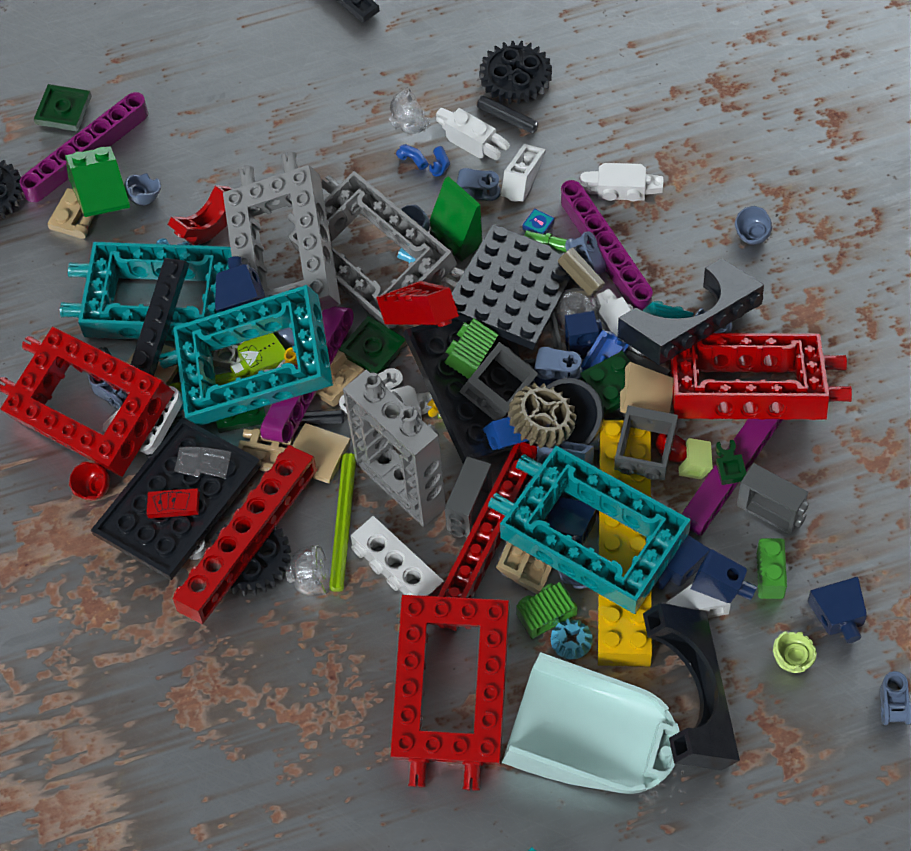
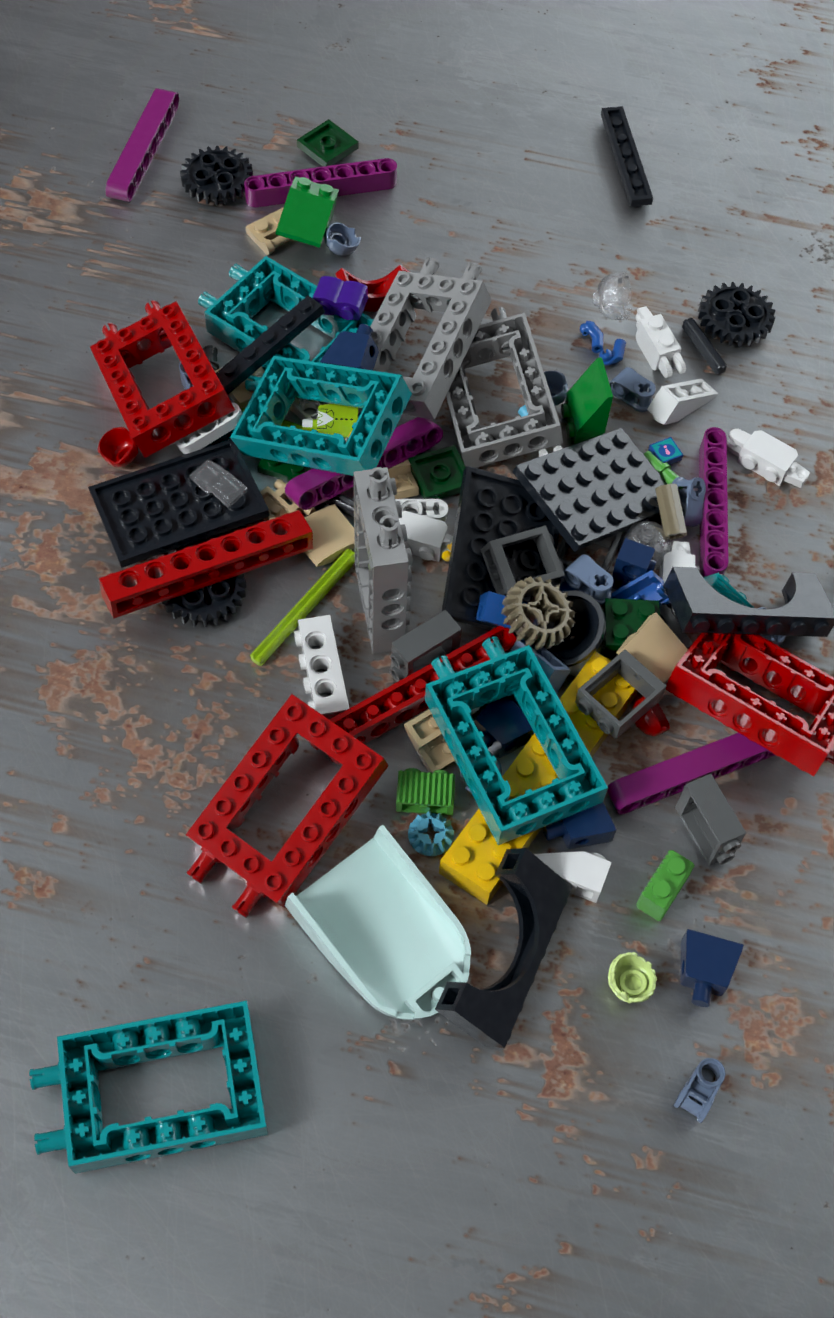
camera: 25 degrees right, 0 degrees up
red tile [146,488,200,518] -> none
clear cylinder [286,544,330,597] -> none
red wedge [376,281,459,327] -> none
bright green brick [445,318,498,379] -> none
yellowish green panel [678,438,713,480] -> none
dark blue torso [690,549,757,603] -> none
dark green plate [716,439,747,485] -> none
none -> dark purple brick [313,276,368,320]

